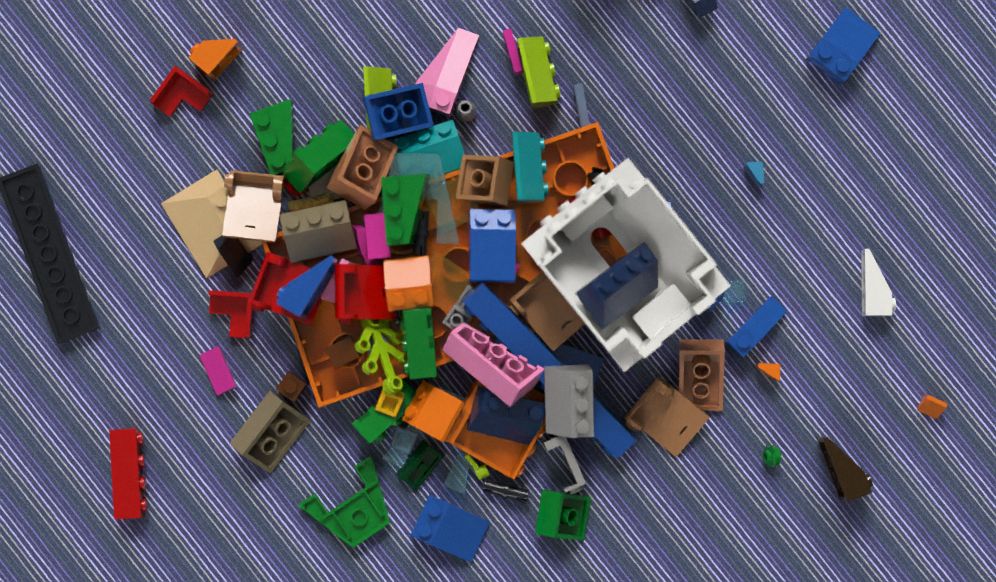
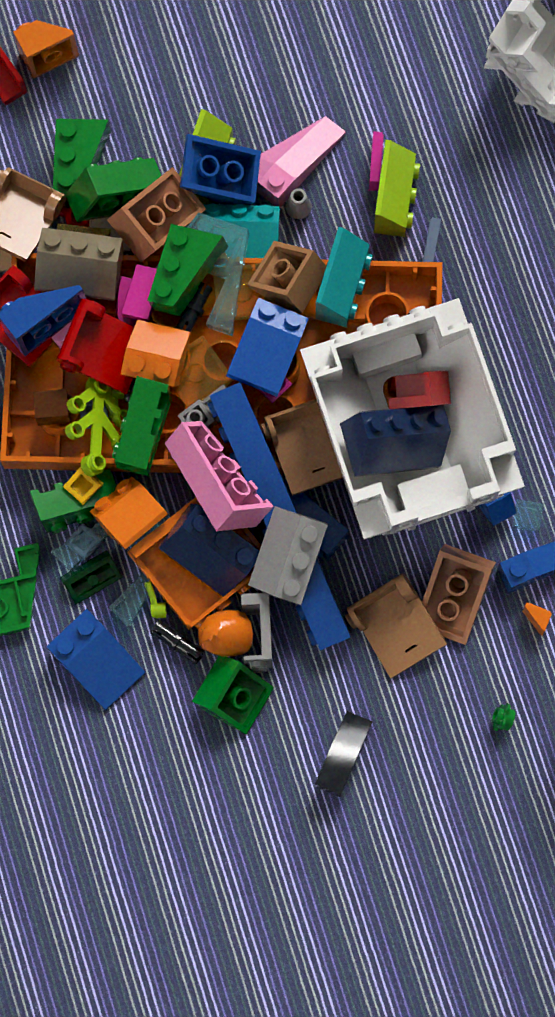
camera: 25 degrees right, 10 degrees down
none -> orange piece [198,610,253,657]
none -> black slope [315,711,372,798]
none -> red panel [388,371,451,409]

